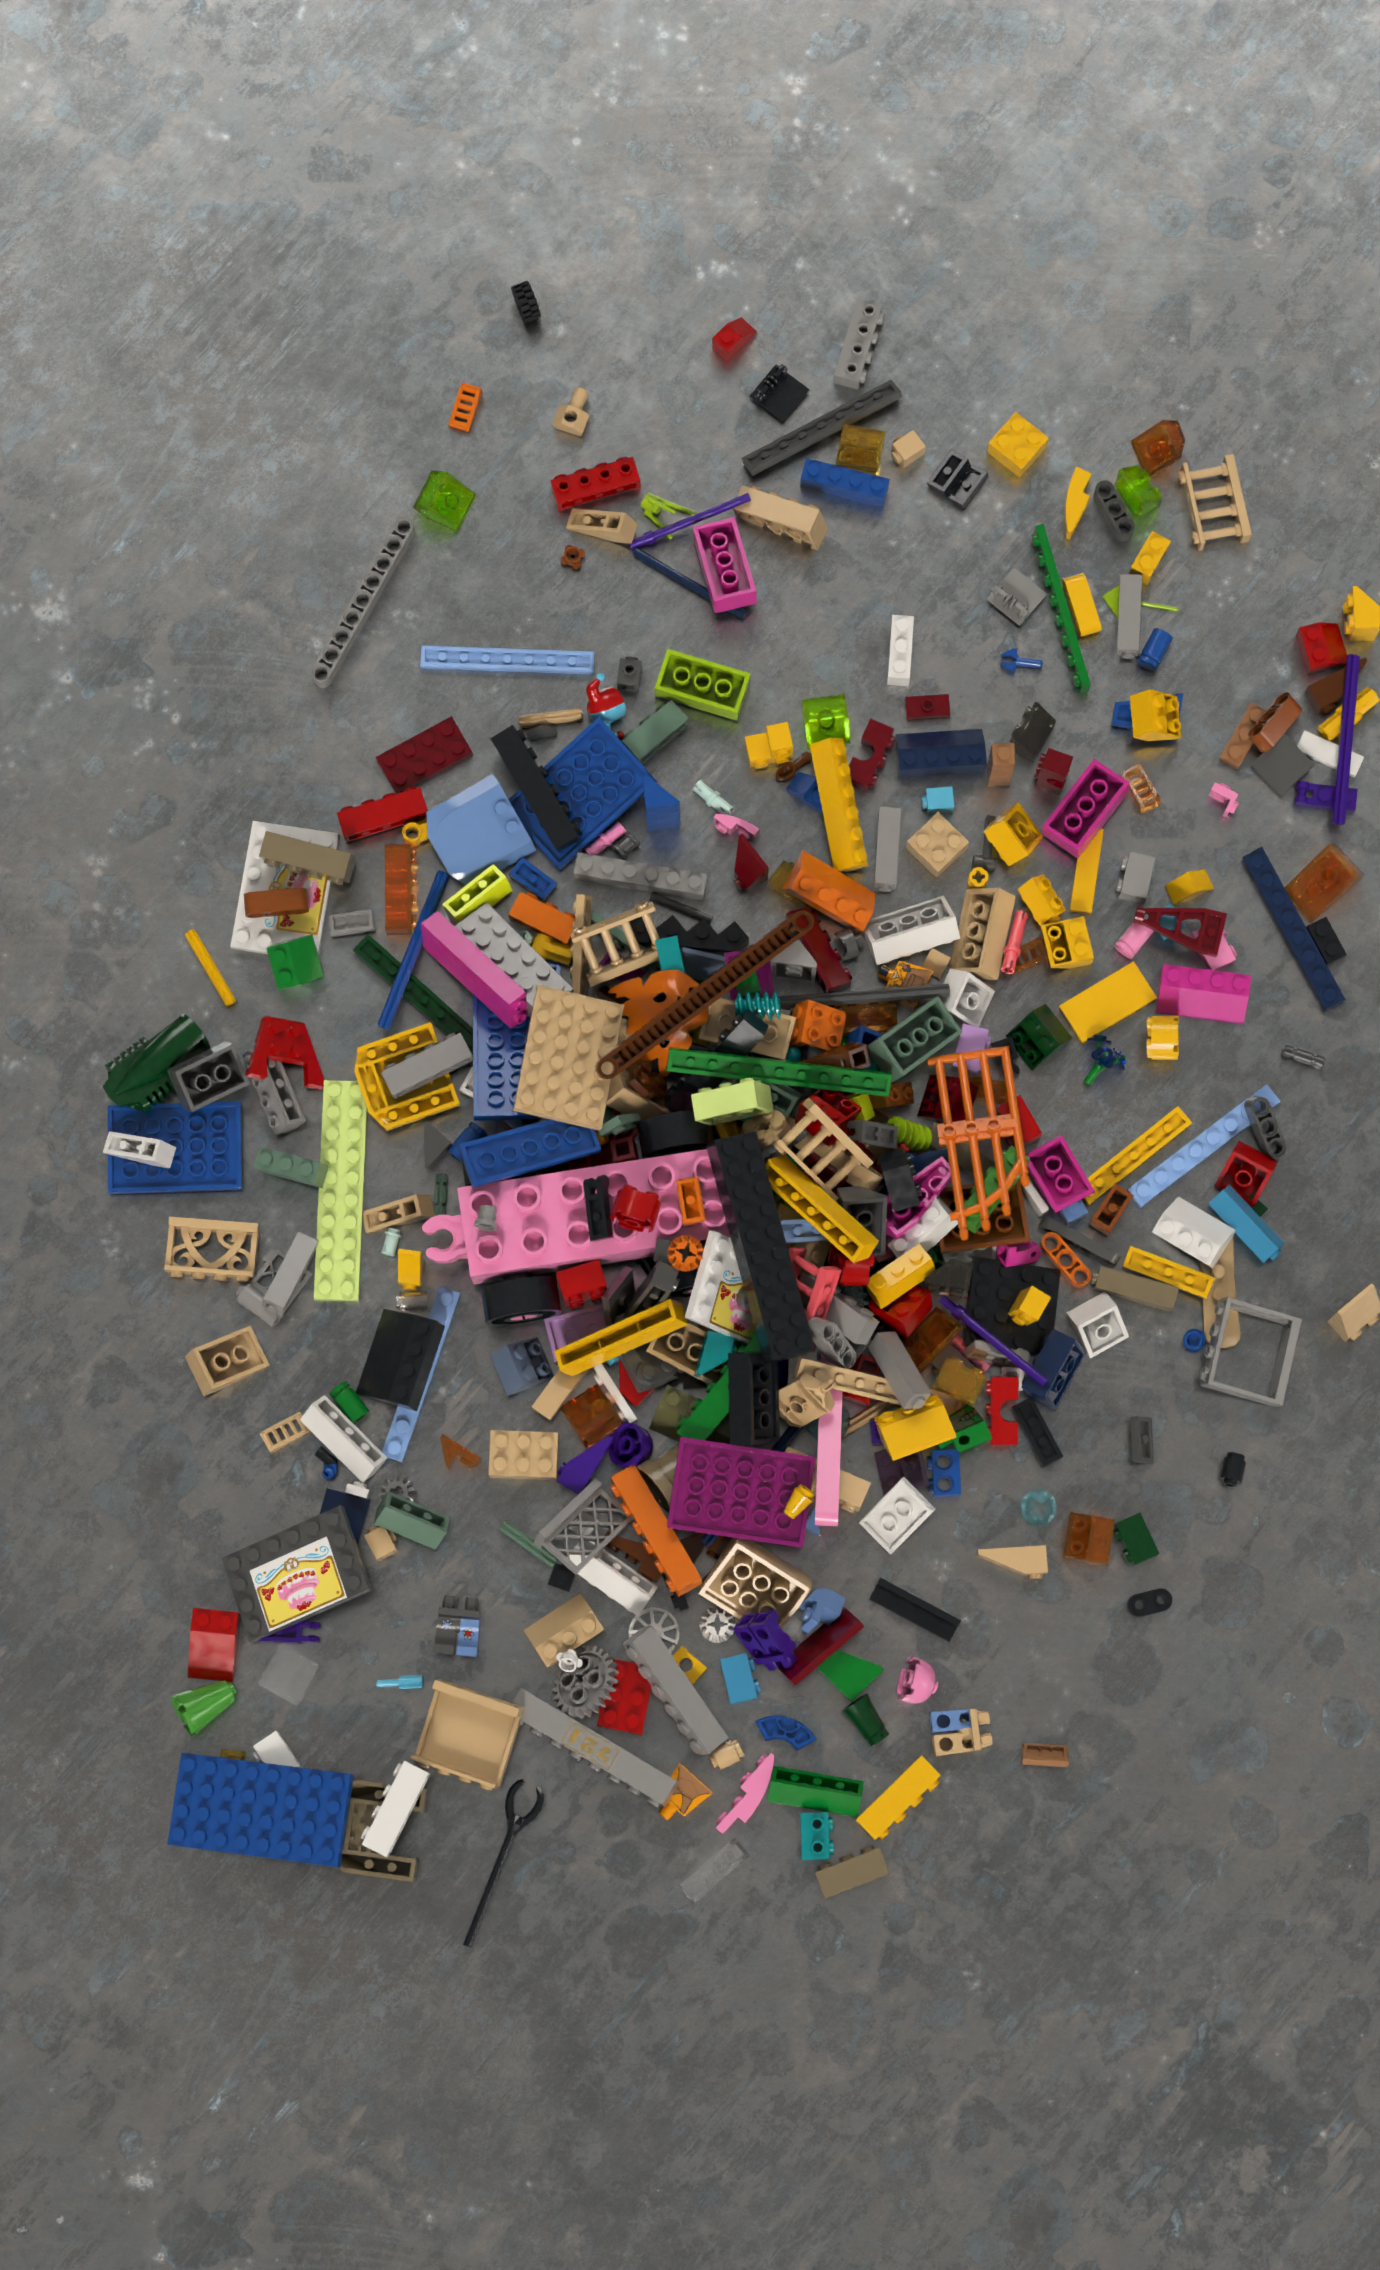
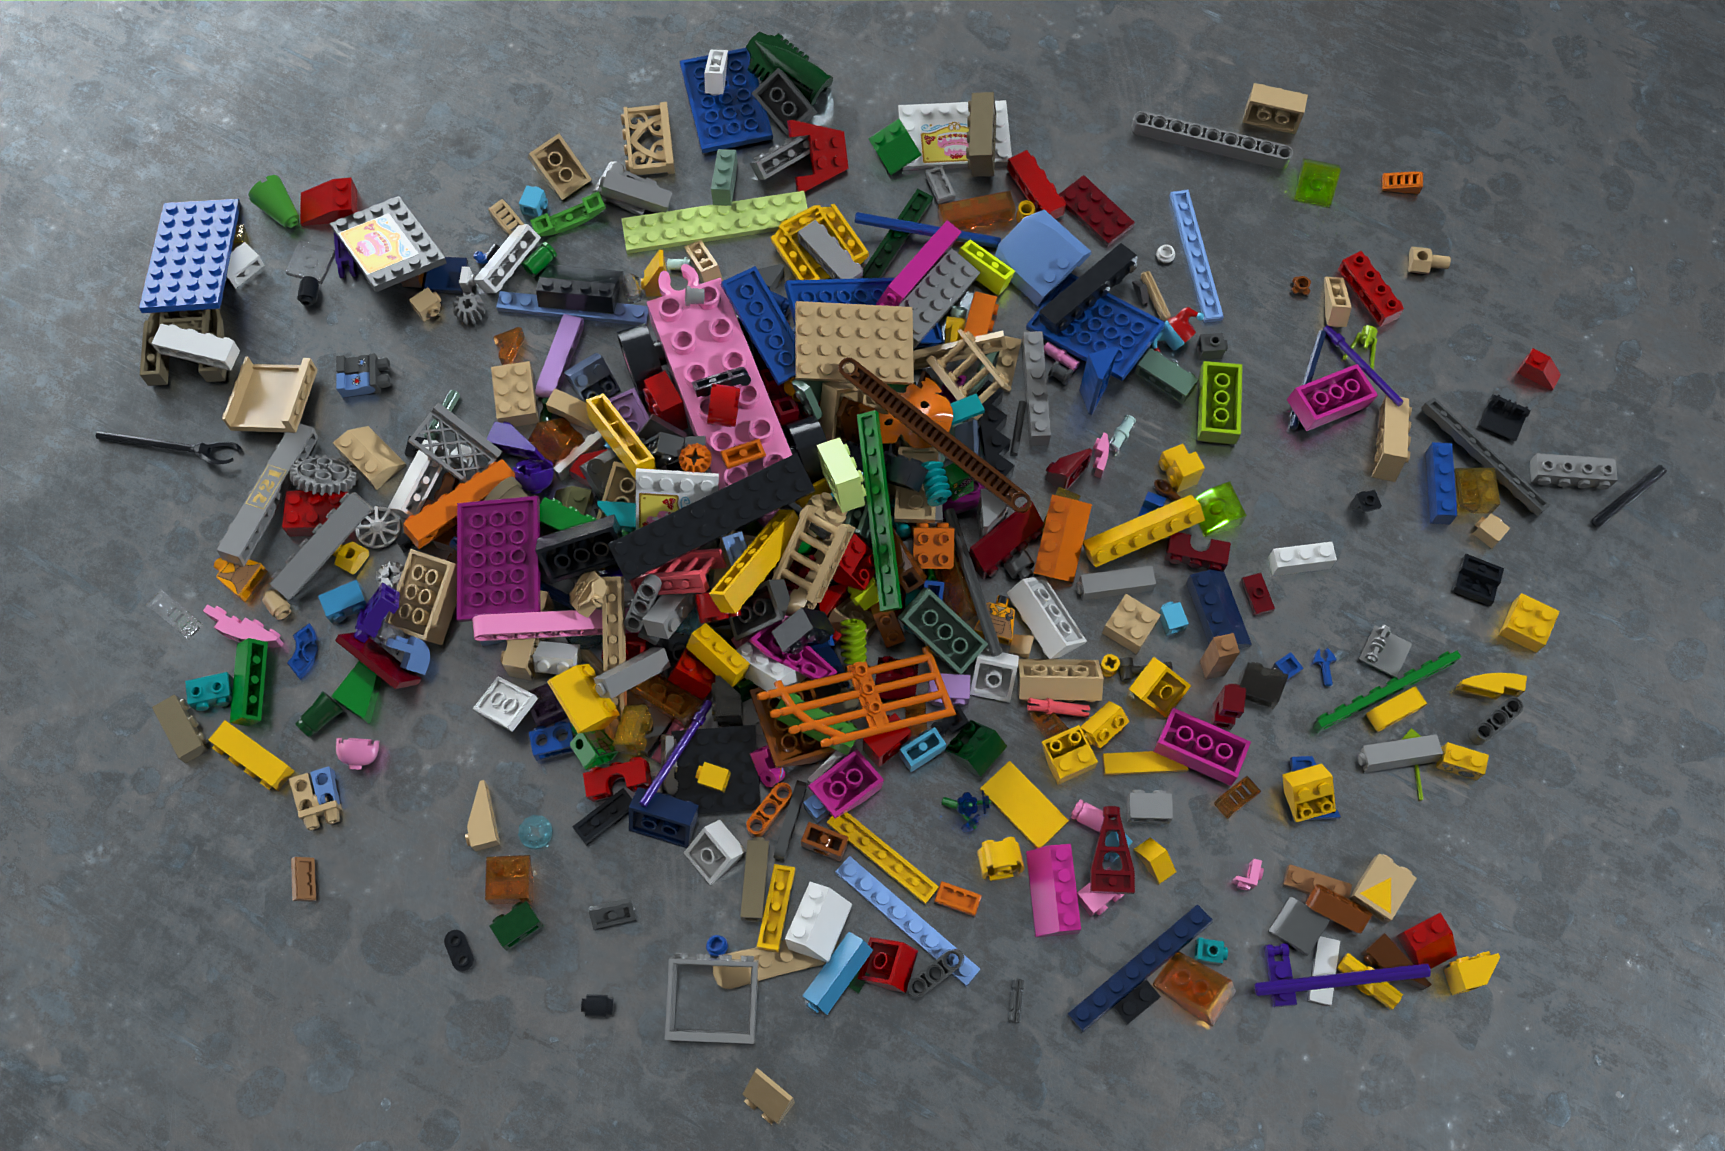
camera: 75 degrees right, 10 degrees down
yellow axle [185,929,236,1007] -> none
dark orange beam [244,888,309,918] -> none
sand green brick [374,1491,450,1550] -> none
medium azure axle [376,1675,424,1689] -> none
blue plate [509,857,557,901] -> none
black tyre [511,281,541,323] -> none
white plate [556,1649,583,1672] -> none
yellow cone [783,1484,815,1519] -> none
dark grey hinge [847,1120,898,1149] -> none
black fence [869,1578,961,1642] -> none
clear neon green slope [1114,465,1162,520] -> none
clear orange slope [1131,420,1185,479] -> none
blue piece [1137,628,1173,671] -> none
tan fence [1178,454,1252,551] -> none
none -> black brick [297,276,319,306]
none -> medium azure brick [519,186,548,218]
none -> bright green slope [530,191,606,237]
none -> white brick [533,641,582,674]
none -> lavender beam [535,314,584,398]
none -> dark green bar [538,398,552,435]
none -> medium azure brick [899,727,946,773]
none -> orange plate [934,881,982,917]
none -> tan plate [992,336,1022,393]
none -> white plate [1156,245,1175,263]
none -> teal brick [1194,937,1228,966]
none -> tan brick [1242,83,1308,134]
none -> blue plate [1273,652,1304,681]
none -> tan brick [1349,853,1417,924]
none -> black bracket [1350,490,1382,513]
none -> black axle [1592,465,1667,527]

